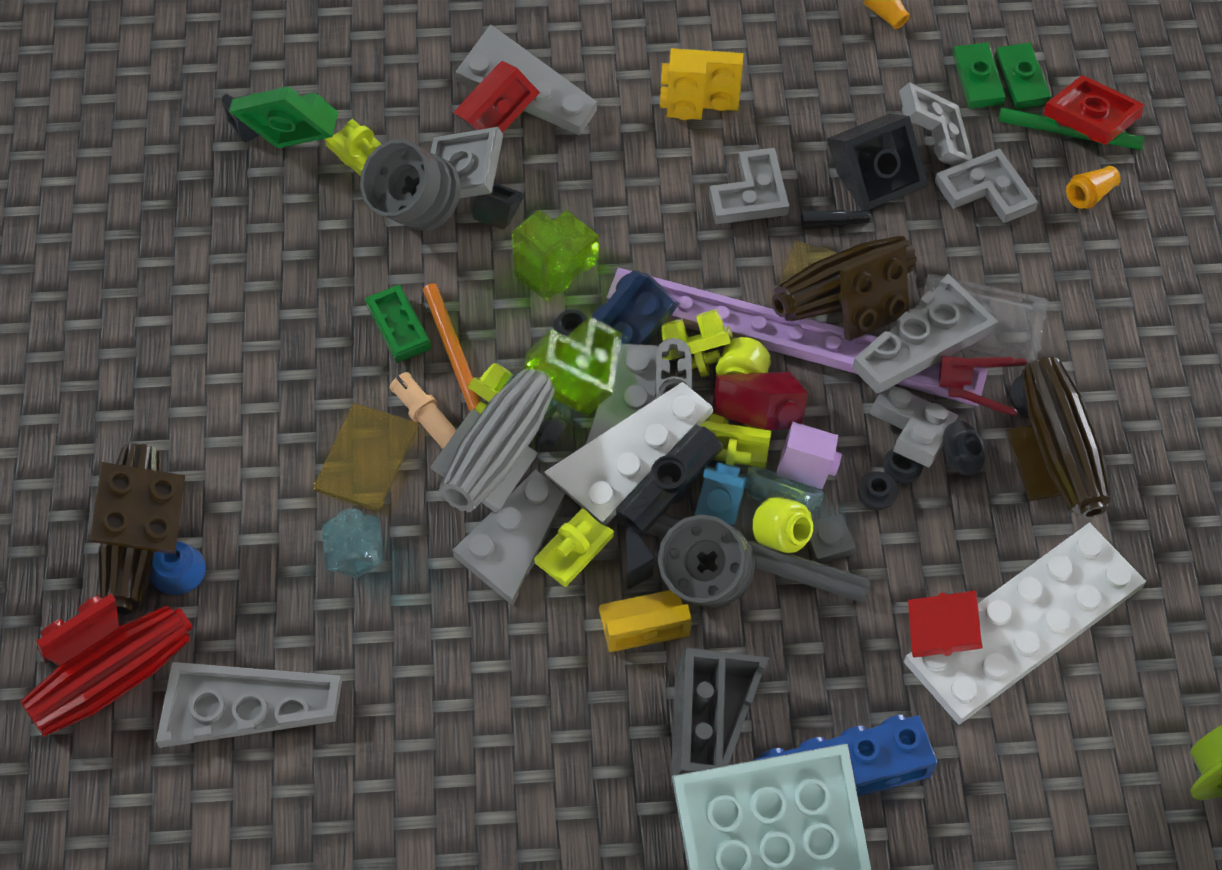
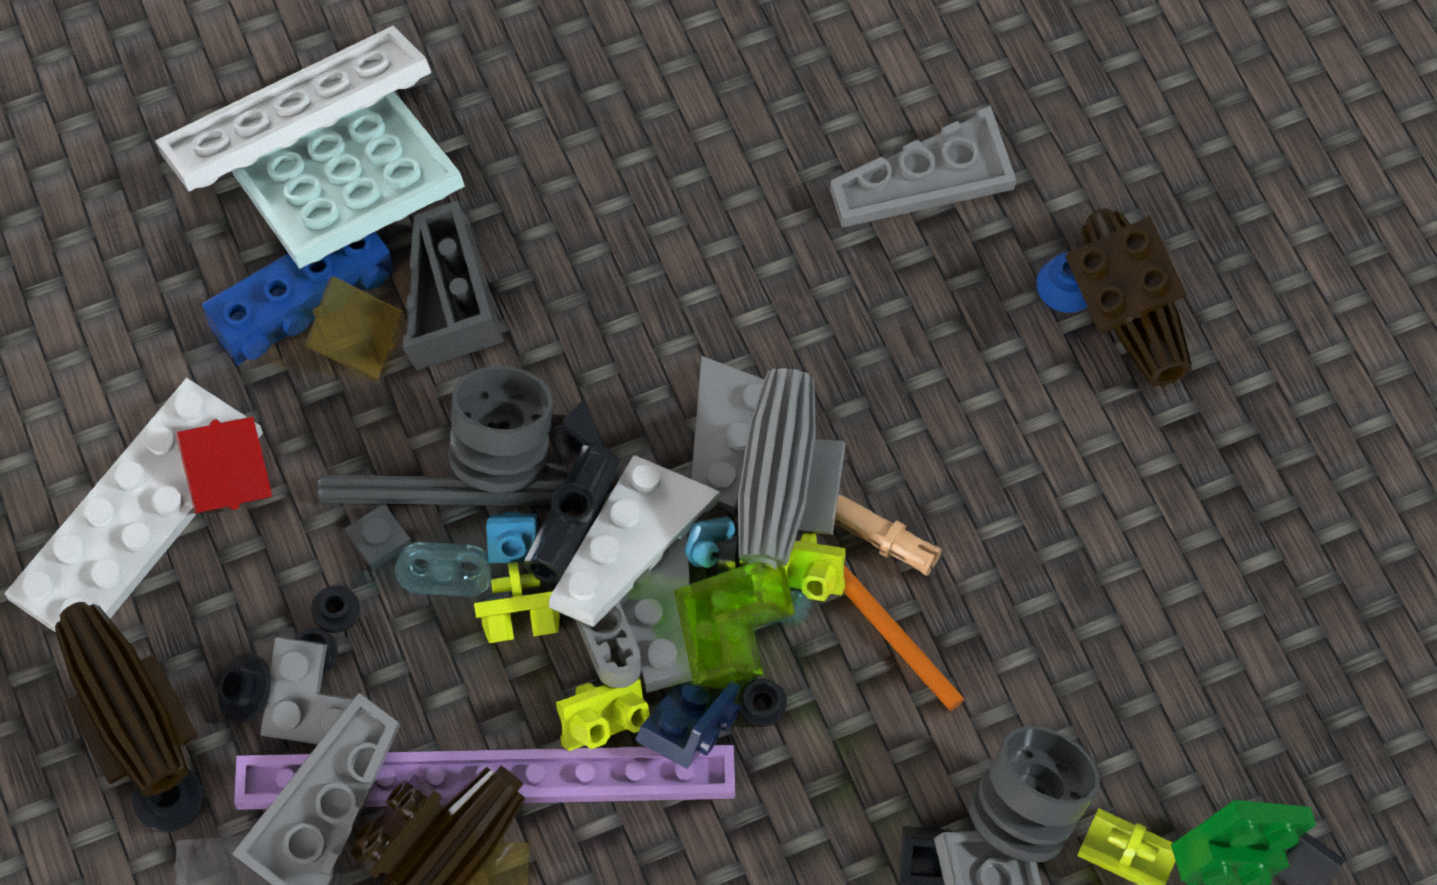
camera: 160 degrees right, 5 degrees up
red plate [20,593,193,737] -> none
clear yellow piece [313,403,419,512] -> none
clear light blue brick [322,509,384,578] -> none
green plate [365,284,431,364] -> none
clear neon green brick [512,209,599,301] -> none
neon yellow hips [534,508,614,587] -> none
yellow panel [599,590,692,653] -> none
dark red slope [712,372,808,430] -> none
neon yellow head [716,337,771,377] -> none
neon yellow head [752,497,814,553] -> none
lavender brick [776,421,842,489] -> none
dark red plant [939,356,1028,416] -> none
none -> clear yellow piece [305,276,402,380]
none -> medium azure arm [685,517,735,568]

